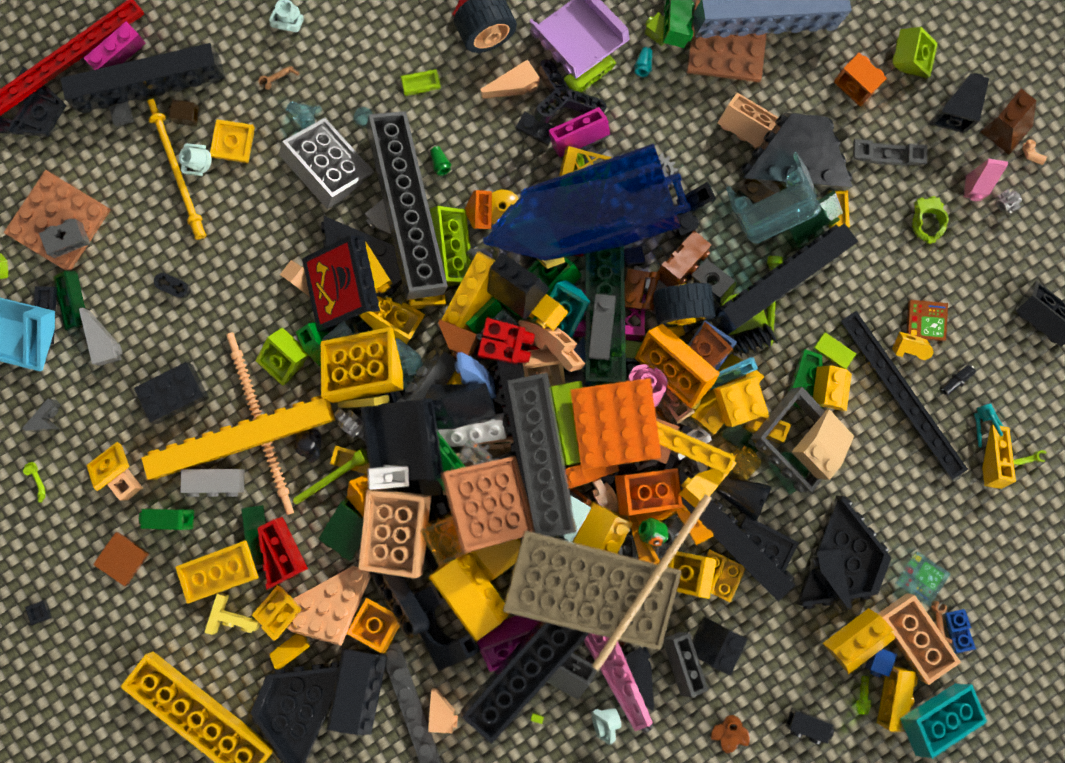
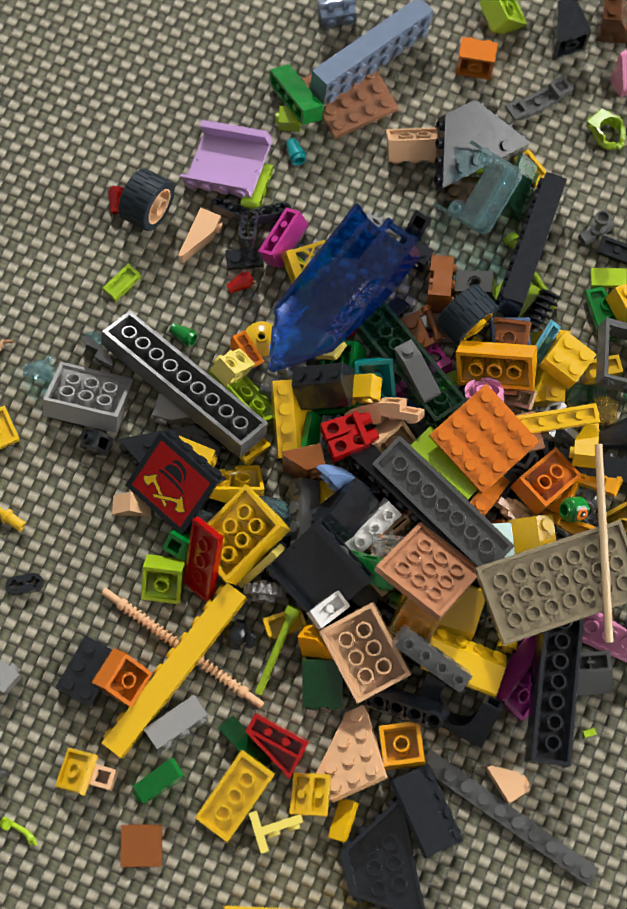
camera: 35 degrees left, 10 degrees down
none -> black brick [79,430,114,456]
none -> dark grey slope [82,335,114,370]
none -> orange brick [92,648,153,708]
none -> red tile [183,517,224,602]
none -> light yellow brick [210,348,255,386]
none -> red cone [226,270,255,294]
none -> dark grey brick [392,625,473,693]
none -> dark grey bar [578,210,616,246]

